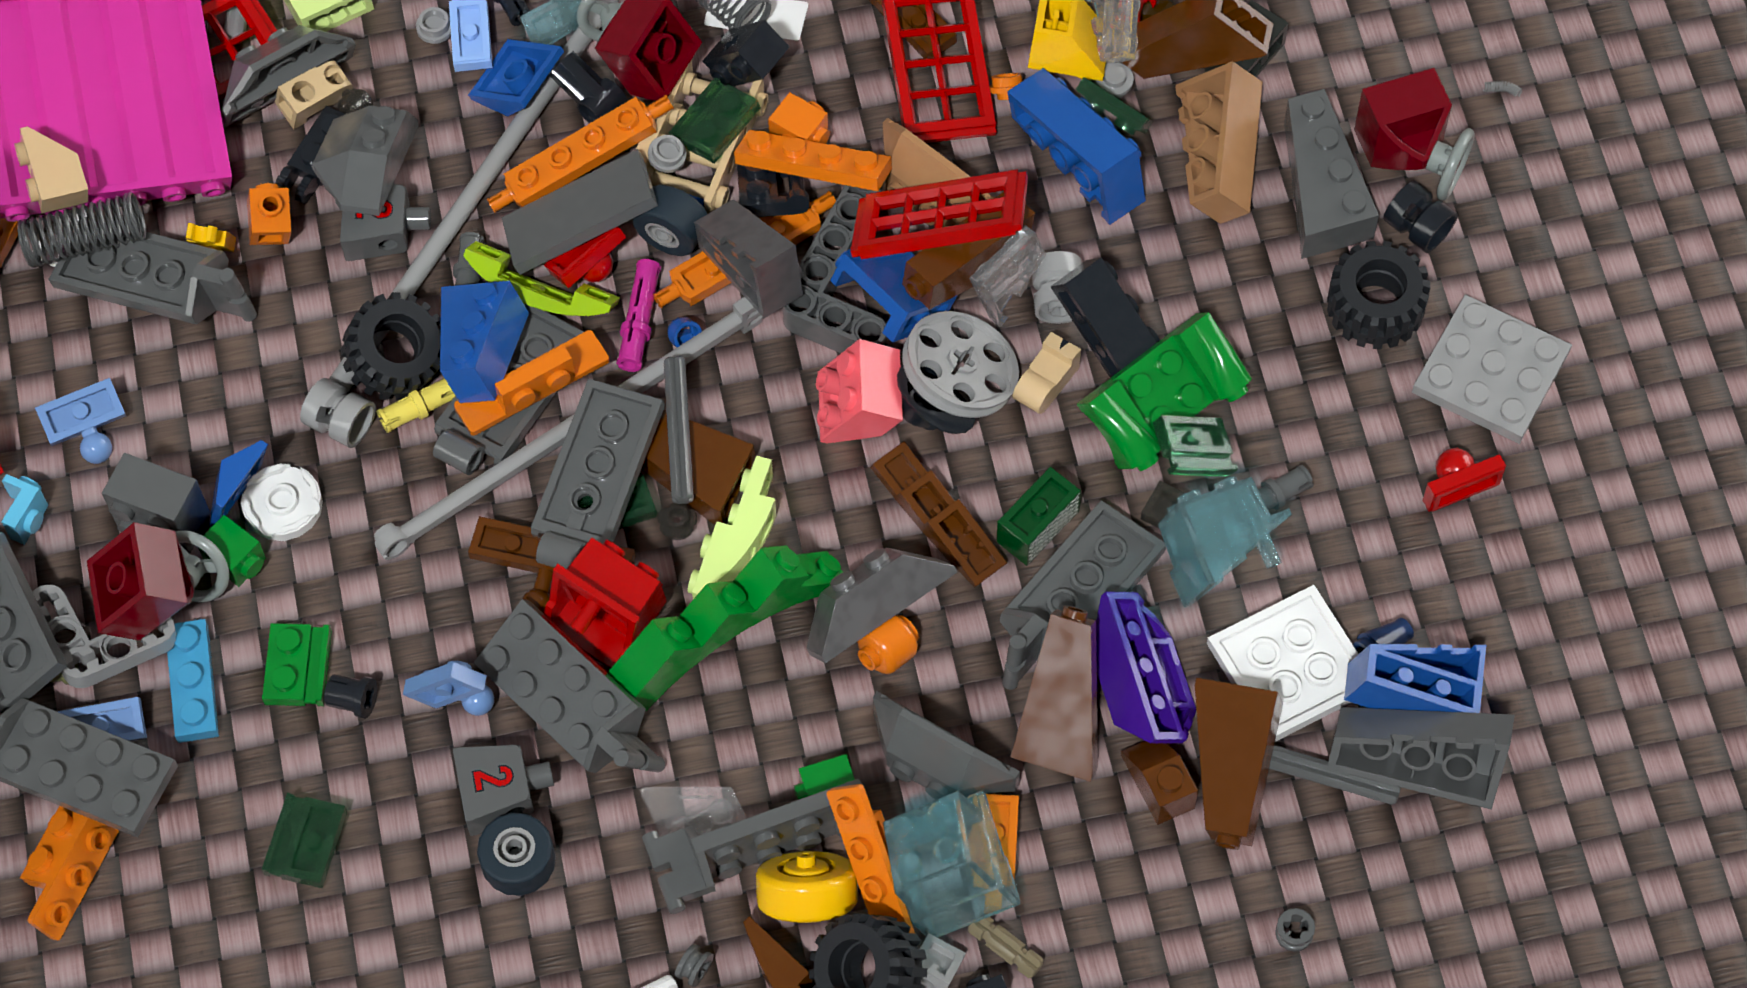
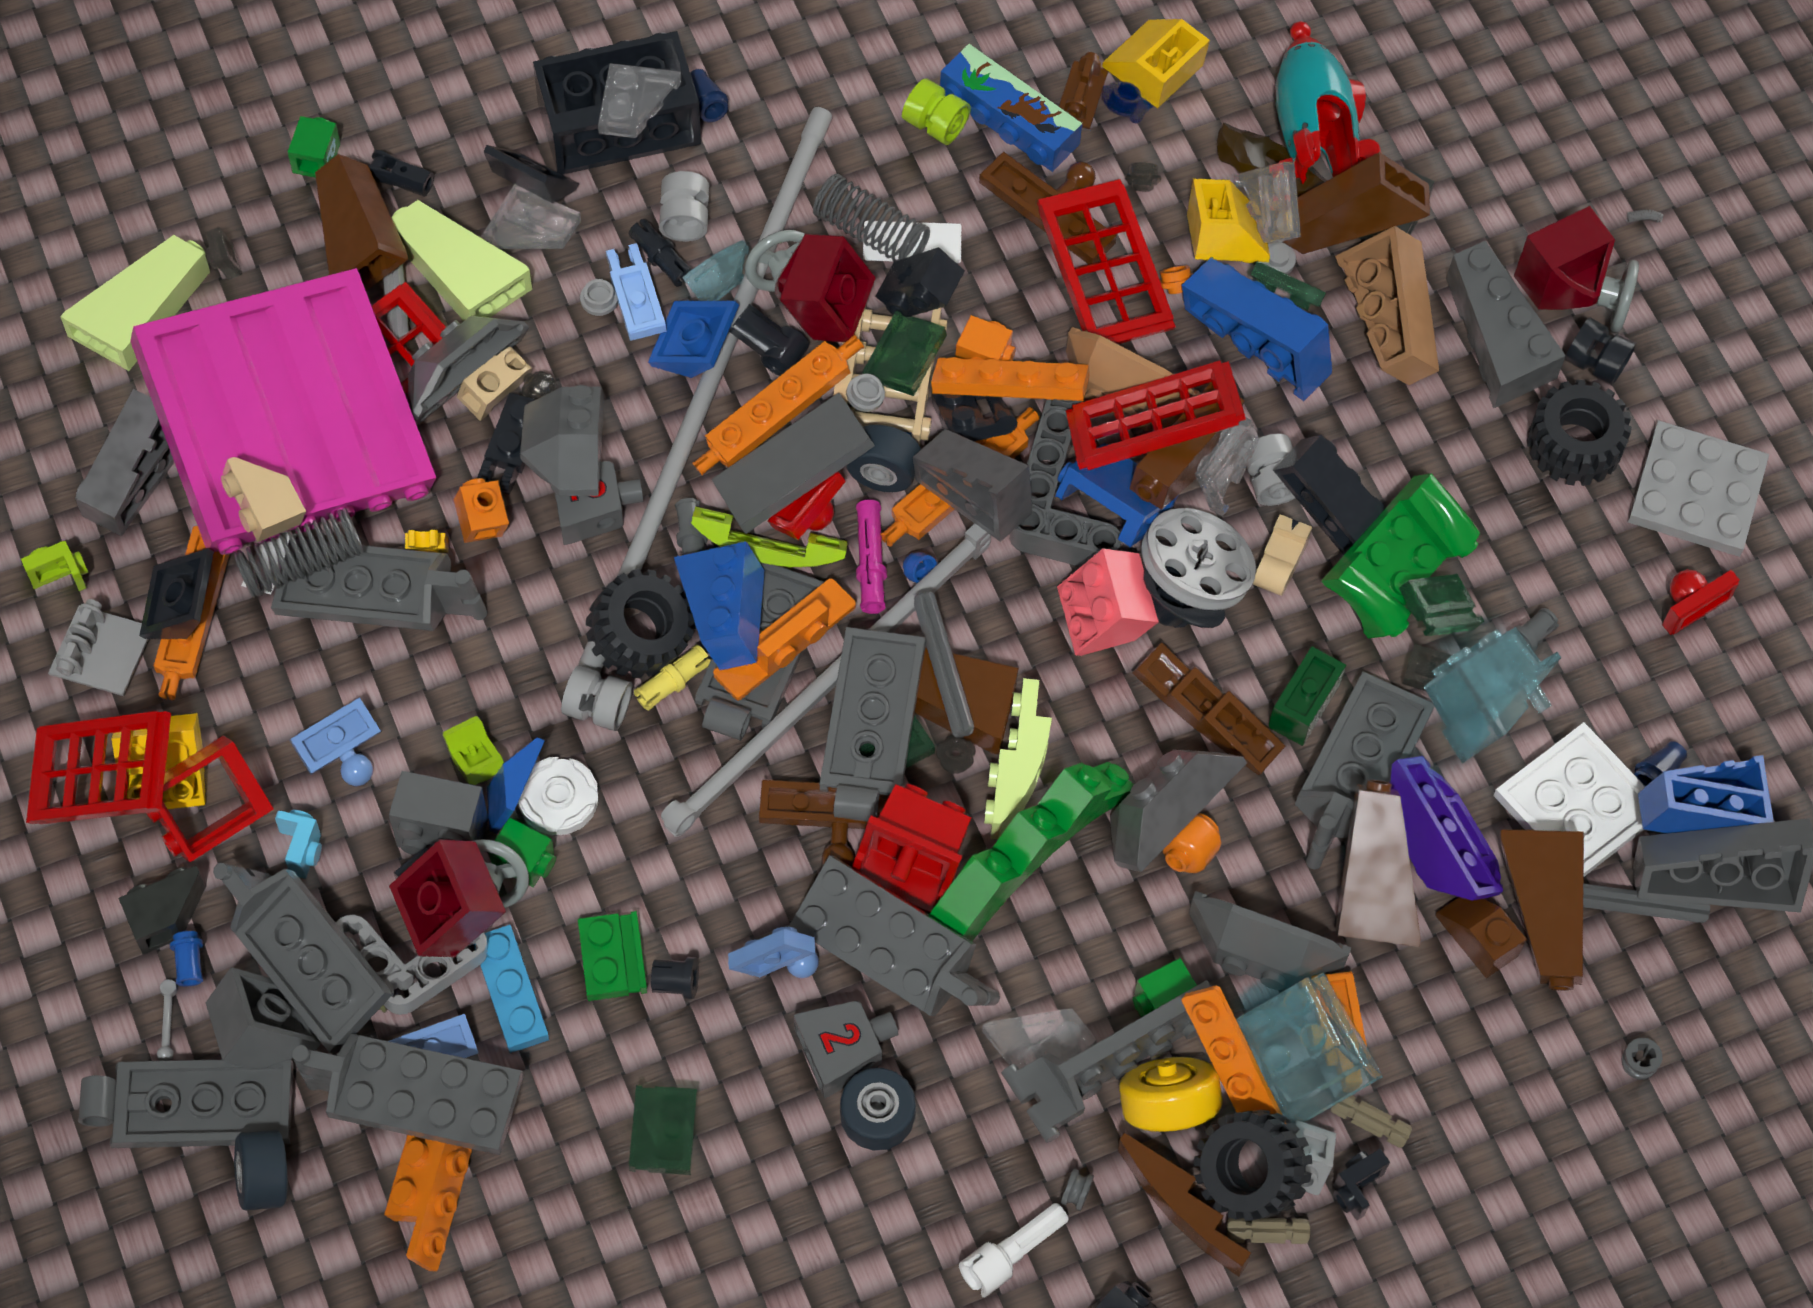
camera: 15 degrees left, 0 degrees up
none -> lime bracket [443,716,504,785]

